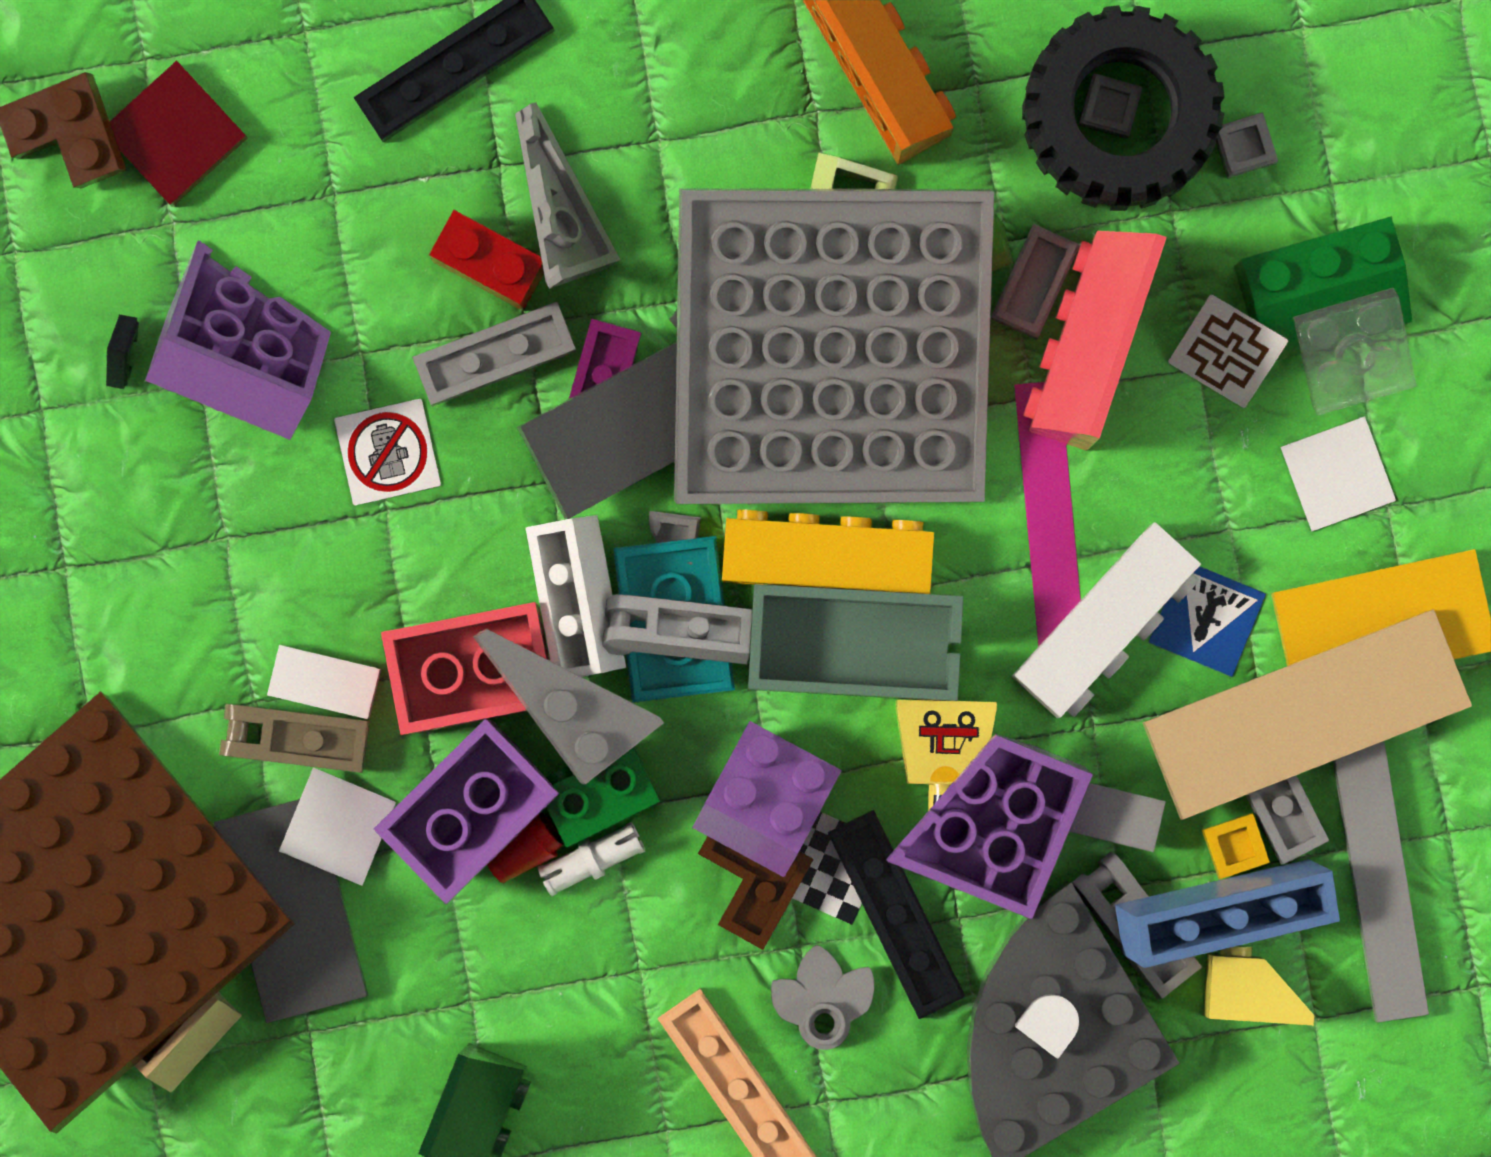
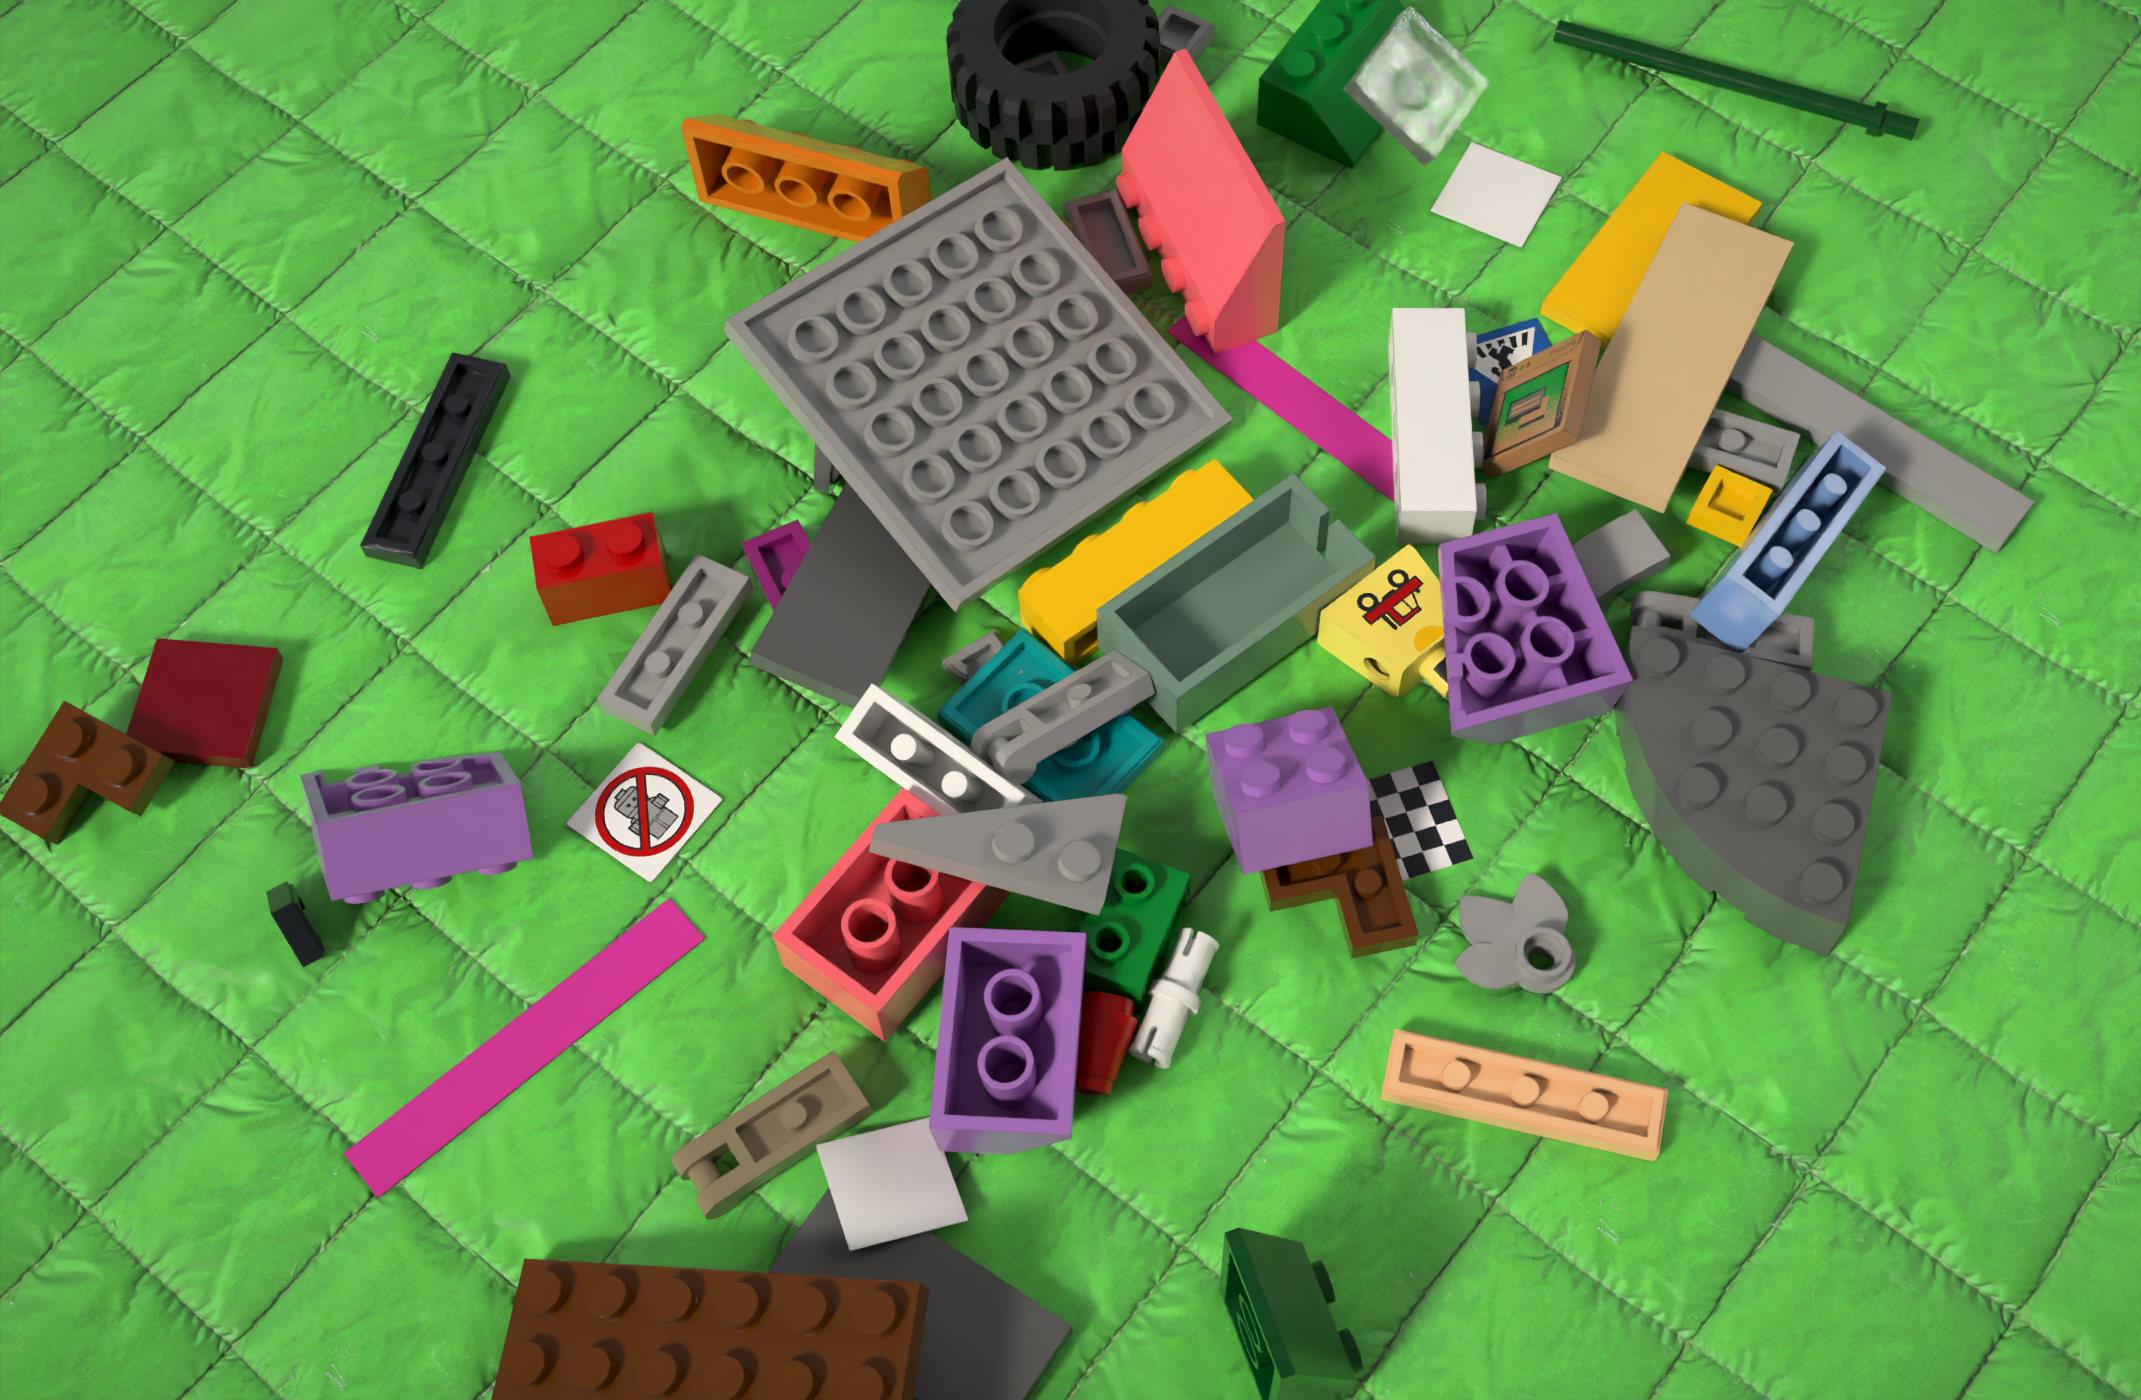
camera: 40 degrees left, 25 degrees down
white tile [267,645,381,719] -> none
light grey wing [515,102,620,289] -> none
black tile [827,810,966,1019] -> none
white tile [1015,994,1079,1059] -> none
white sticker [1168,294,1288,408] -> none
light yellow slope [1203,946,1314,1026] -> none
none -> dark pink sticker [344,898,705,1198]
none -> medium nougat tile [1478,330,1601,479]

